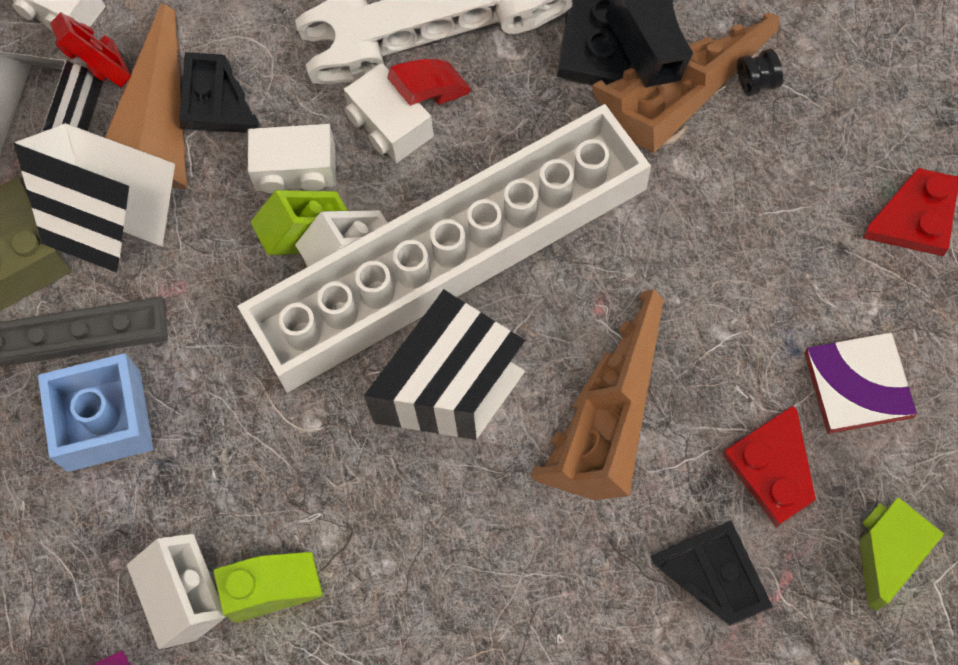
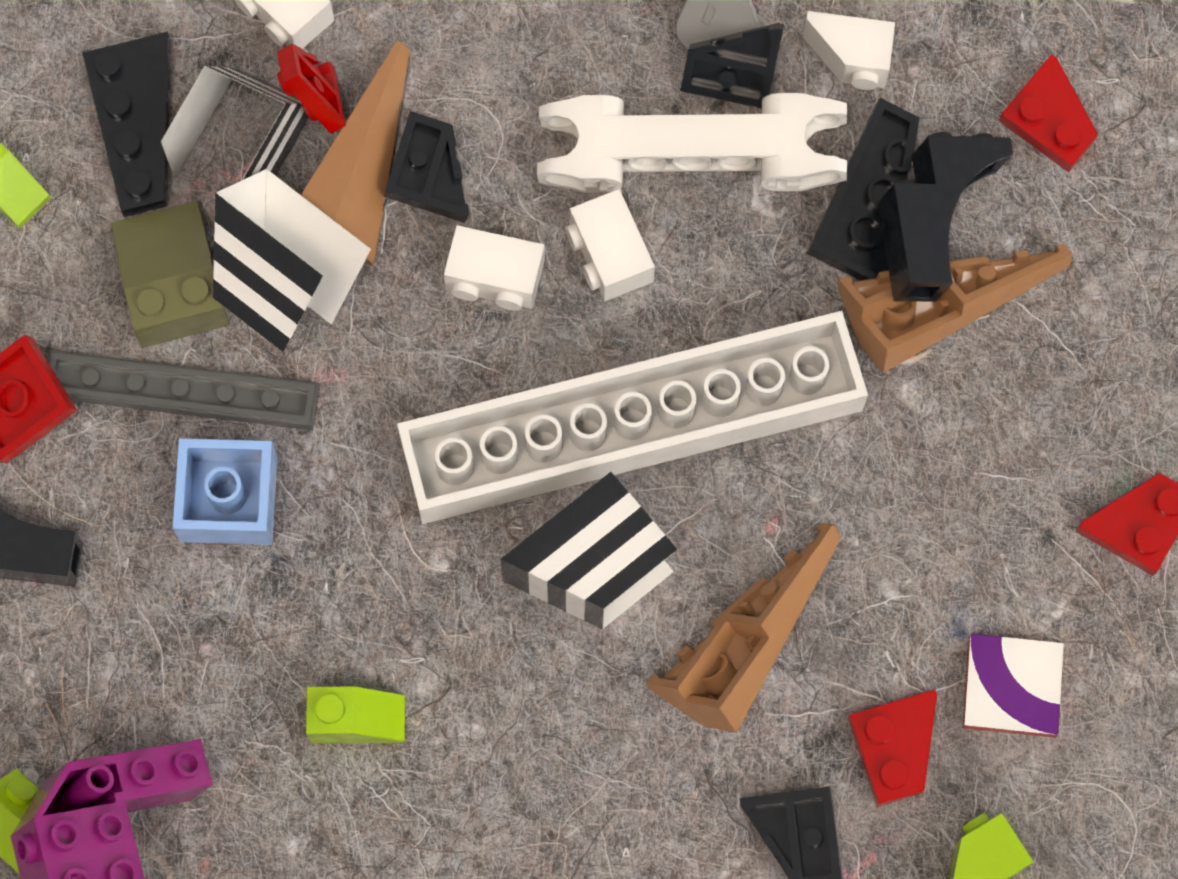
camera: 10 degrees right, 5 degrees up
white brick [127,534,226,649] -> none
lime slope [250,190,348,255] -> none
white slope [295,210,388,267] -> none
red slope [387,59,471,106] -> none
black wheel [737,48,783,96] -> none

